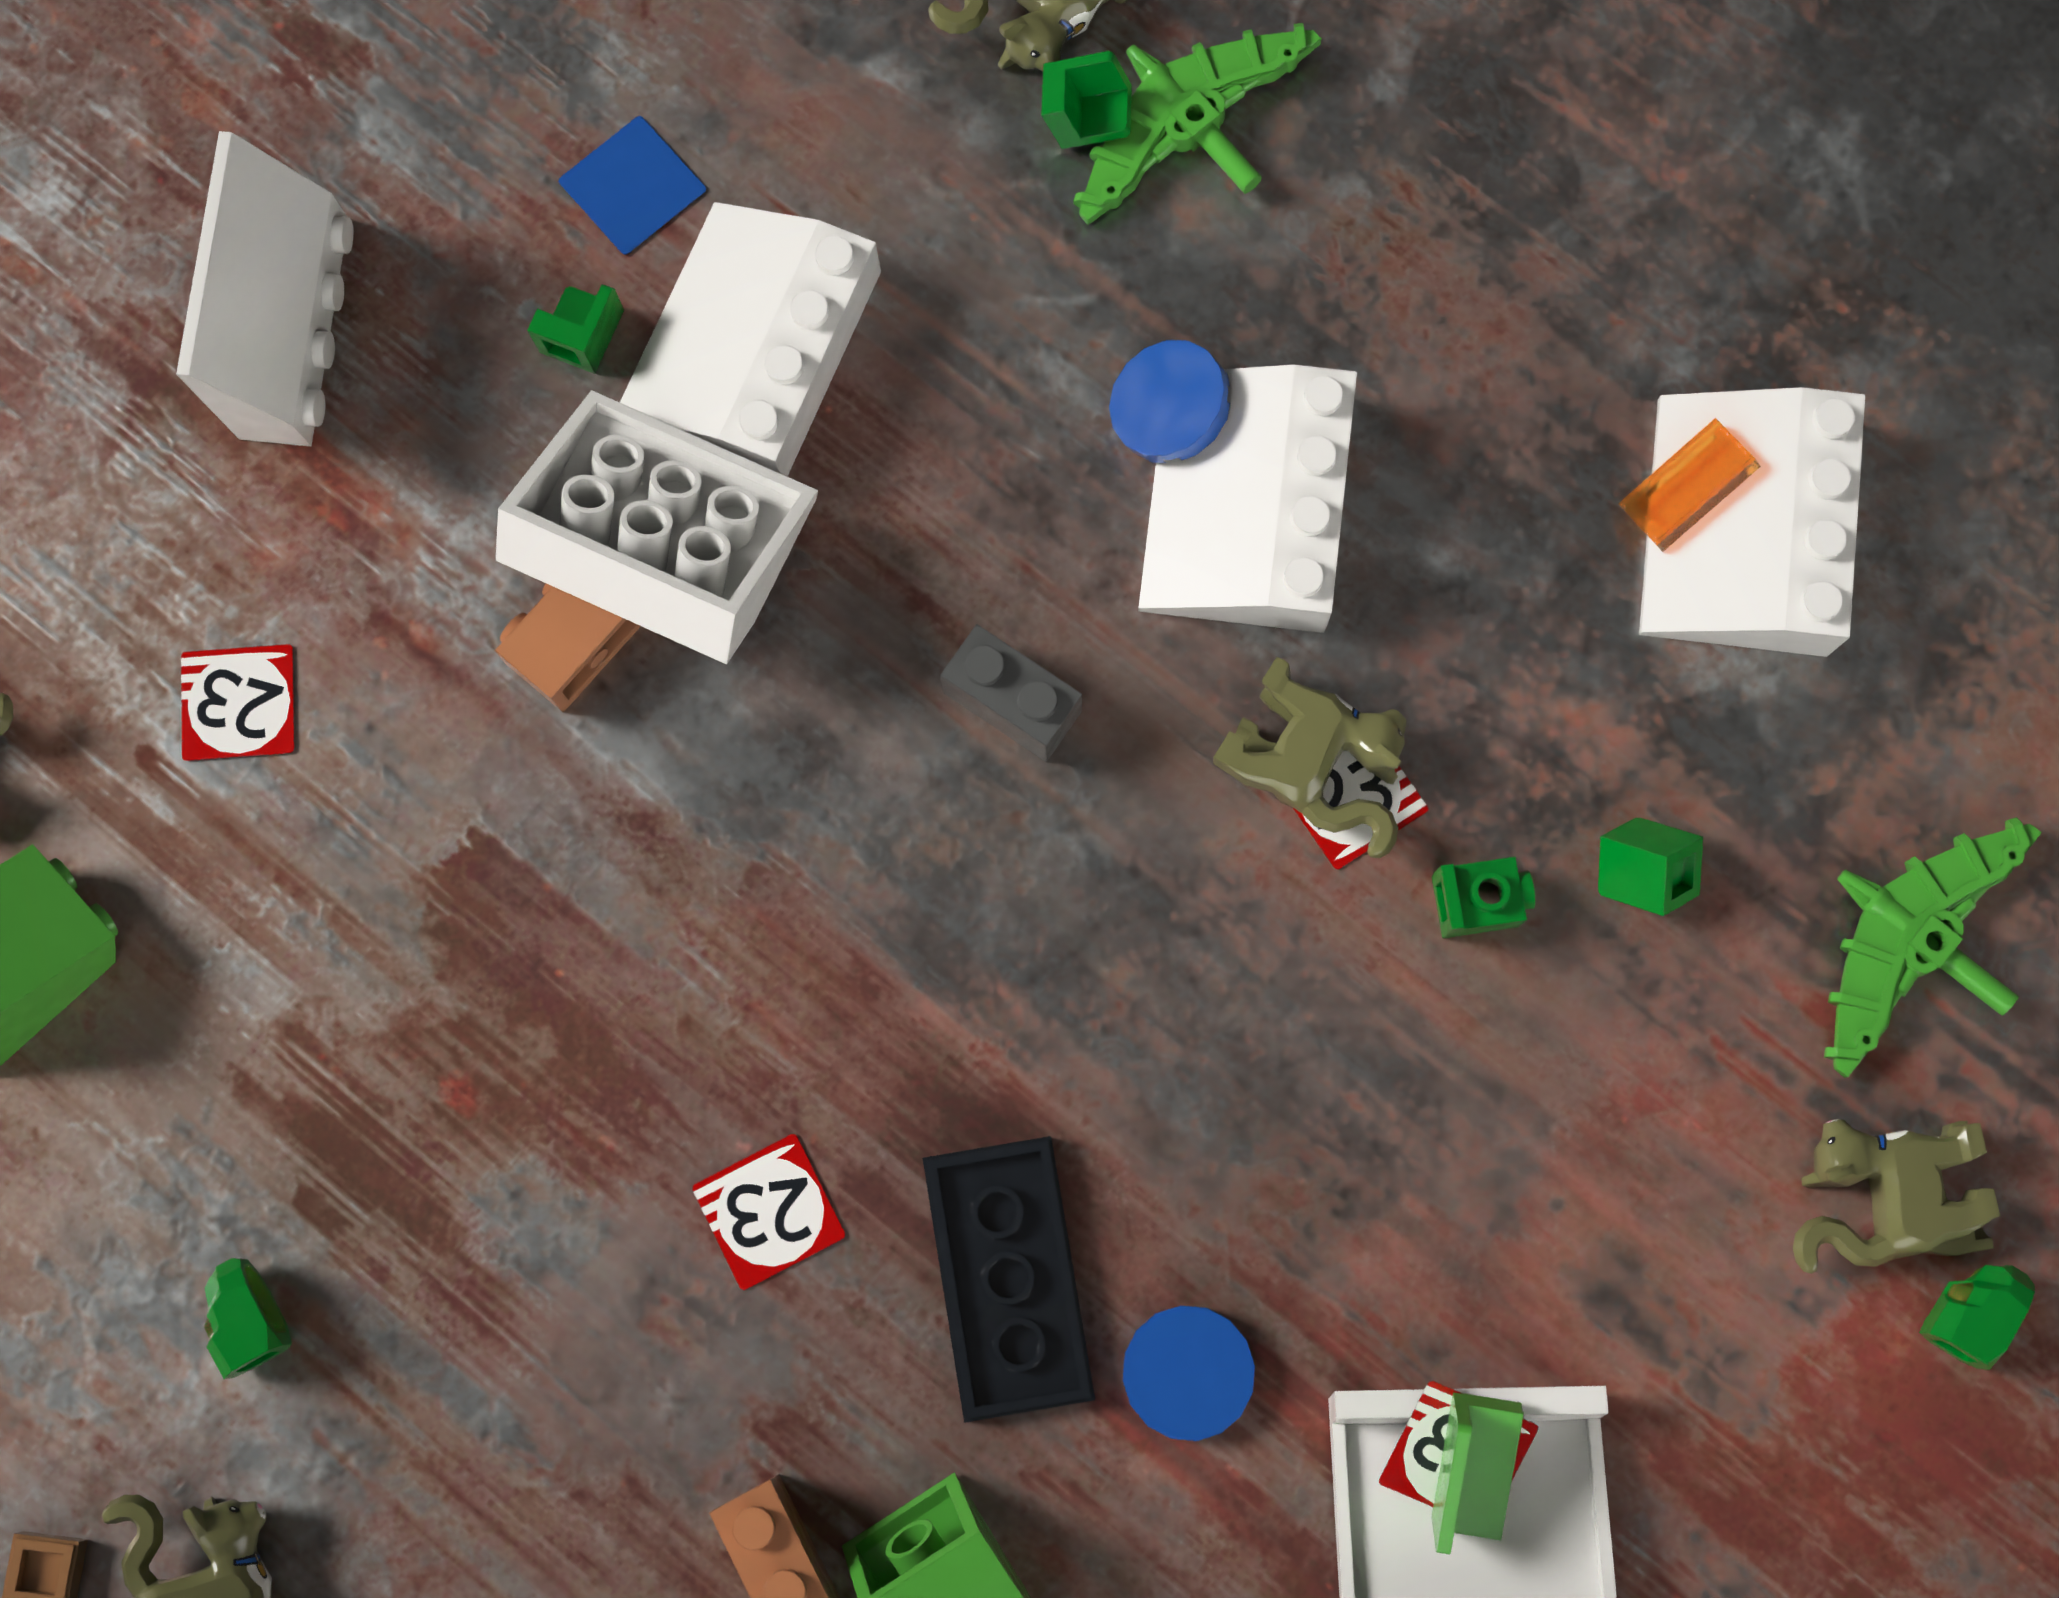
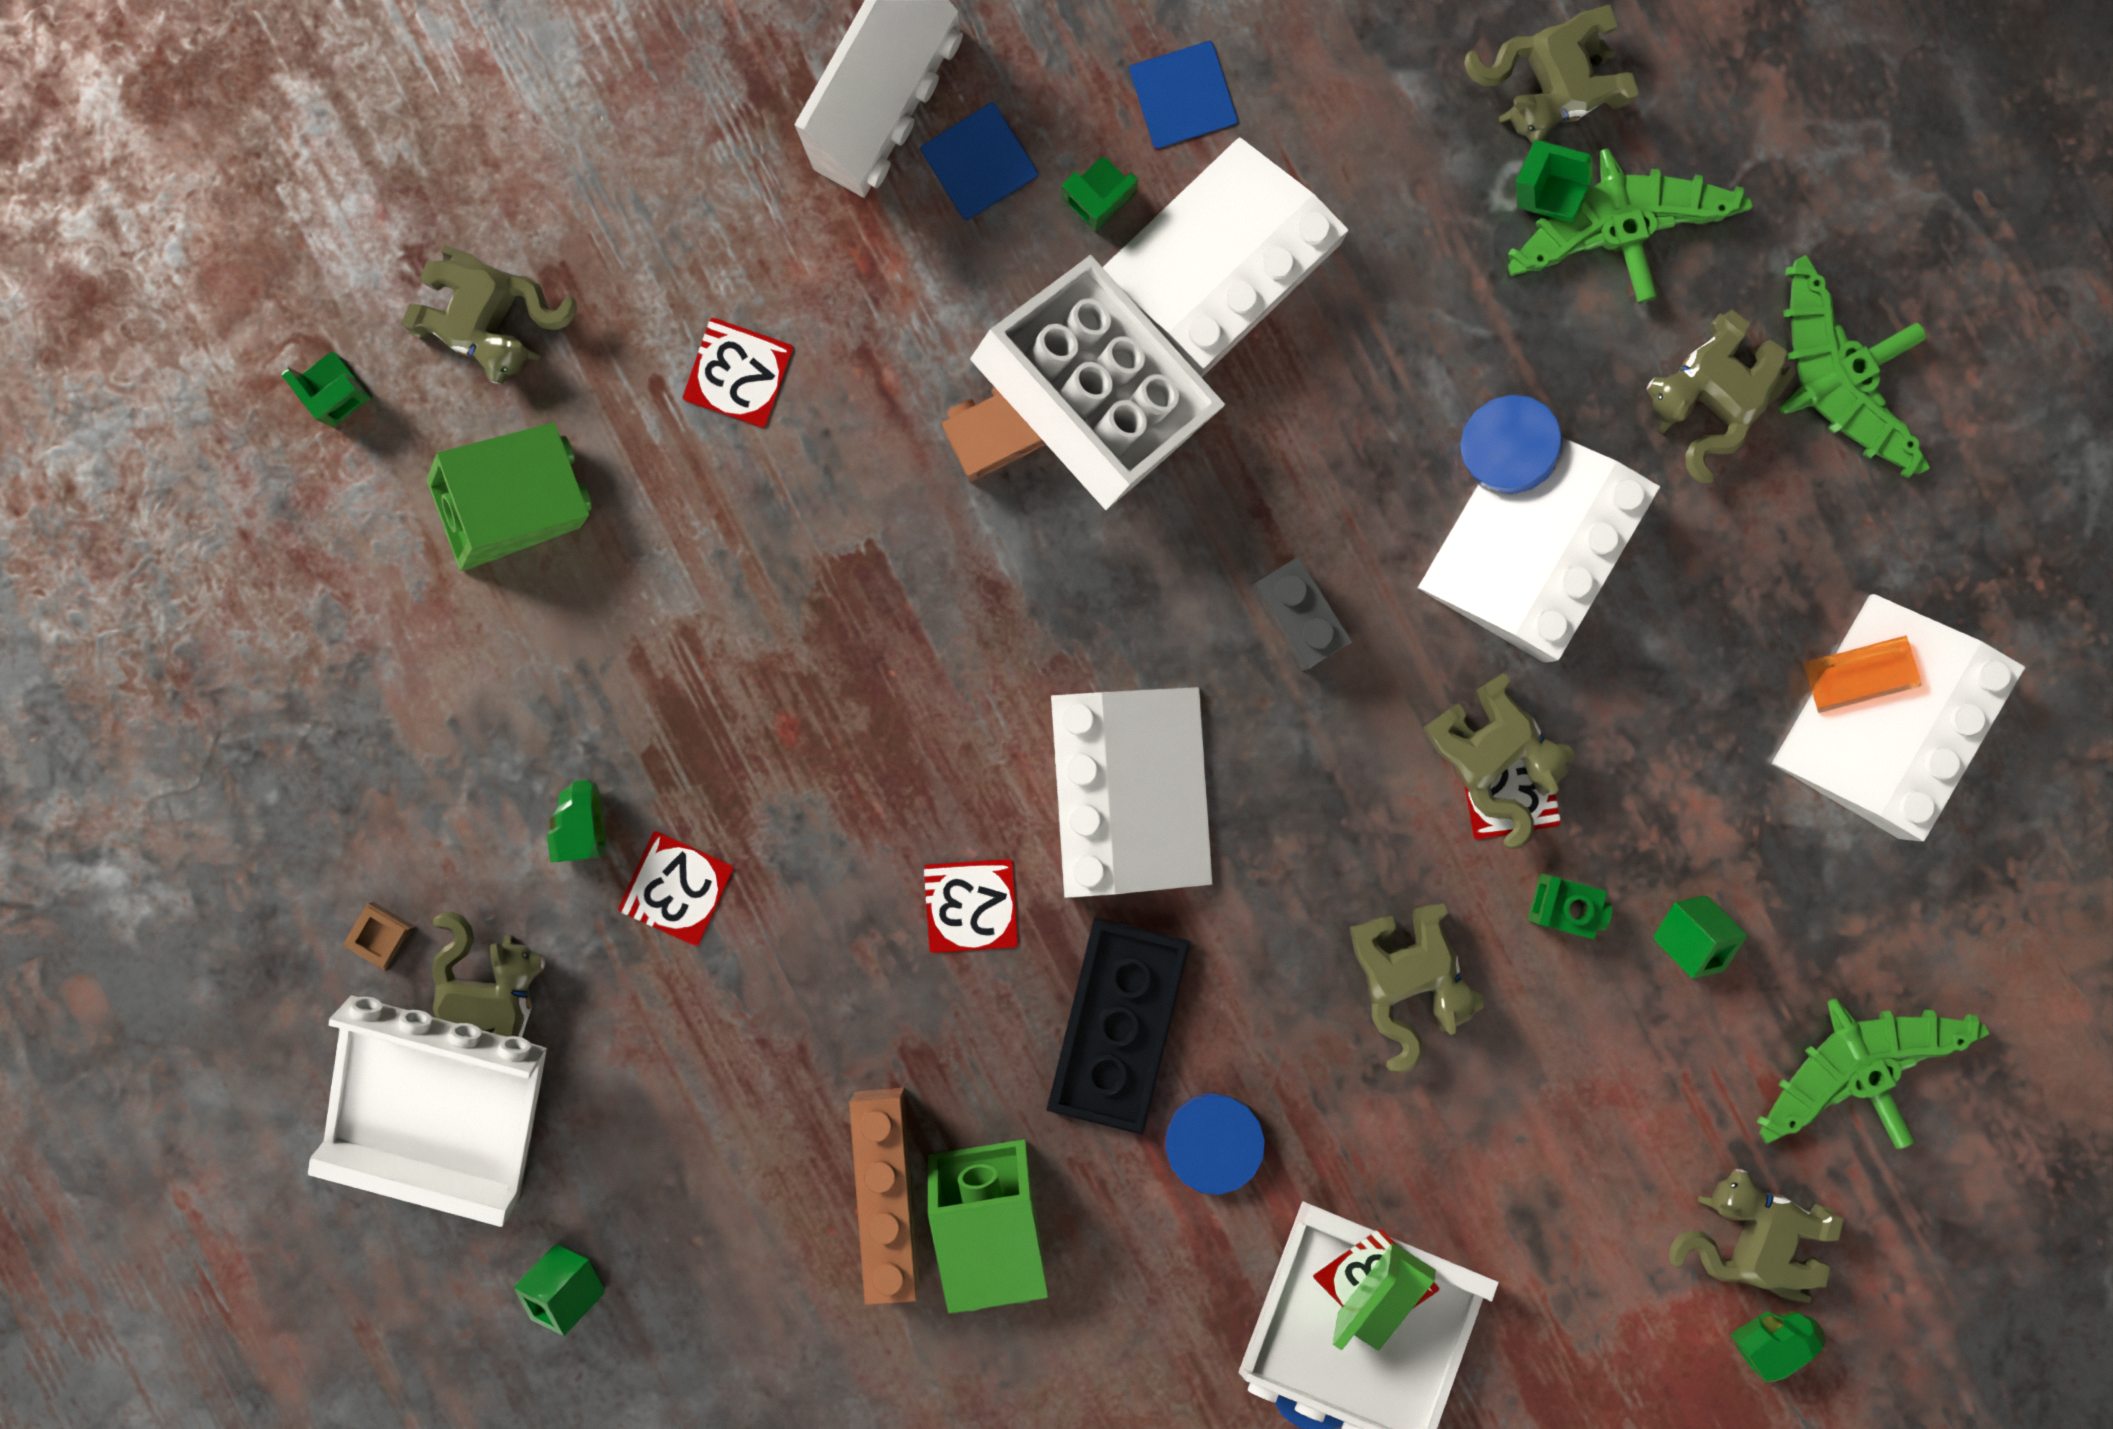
camera: 25 degrees right, 10 degrees up
none -> sticker [618,831,733,946]
none -> blue sticker [920,102,1038,220]
none -> white slope [1051,687,1212,898]
none -> olive animal [1349,903,1484,1074]
none -> olive animal [1646,309,1797,484]
none -> bright green bar [1779,255,1930,478]

